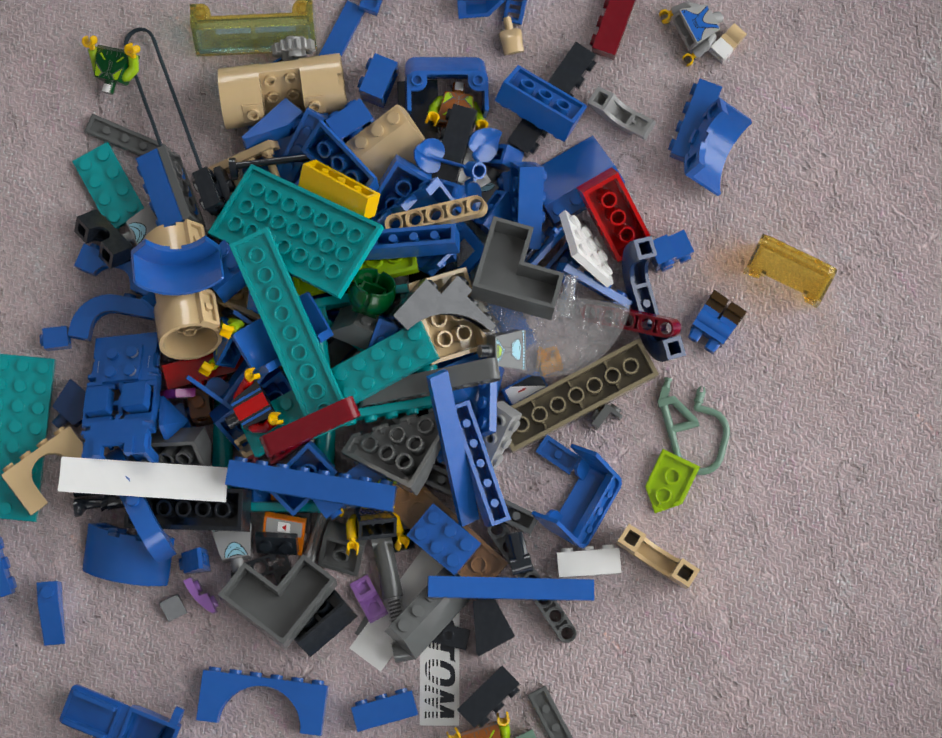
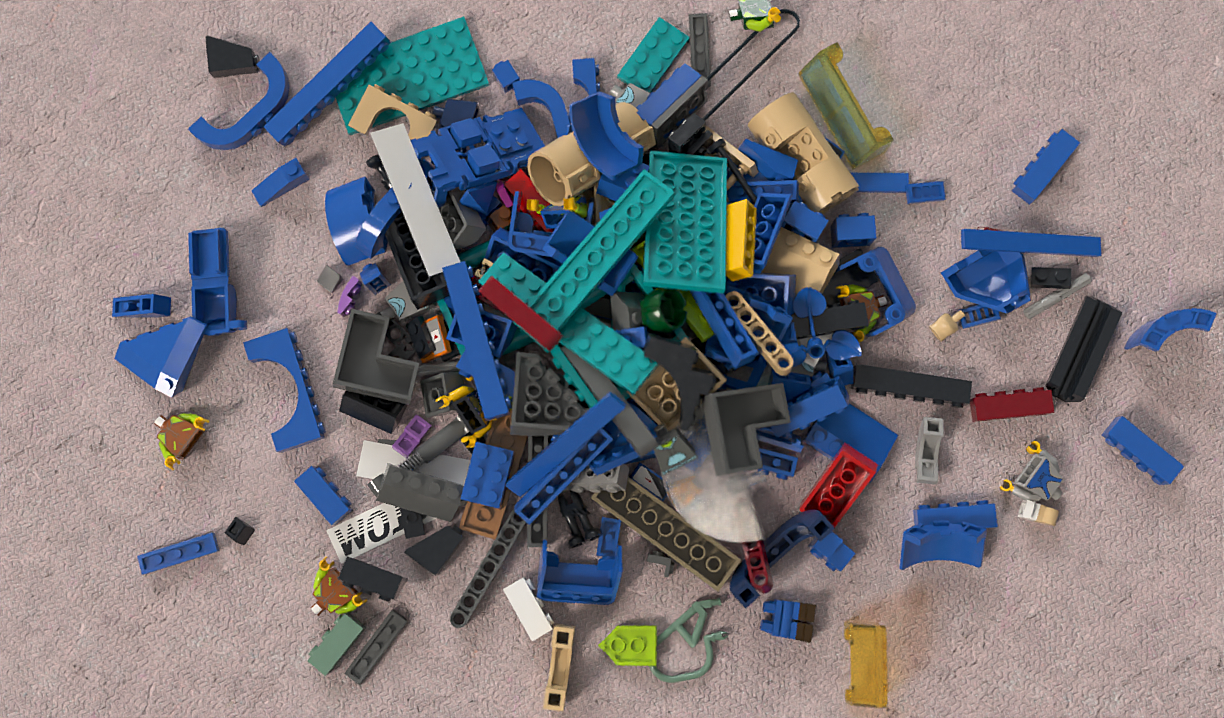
camera: 60 degrees right, 0 degrees up
black arch [74,209,133,269] -> none
torso [225,367,284,433] -> none
light grey gear [271,36,316,61] -> none
blue tile [427,576,594,601] -> none
blue slope [494,65,588,142] -> none
black piece [505,531,533,576] -> none
plate [556,261,633,309] -> none
white plate [559,210,613,287] -> none
none -> black piece [558,490,603,549]

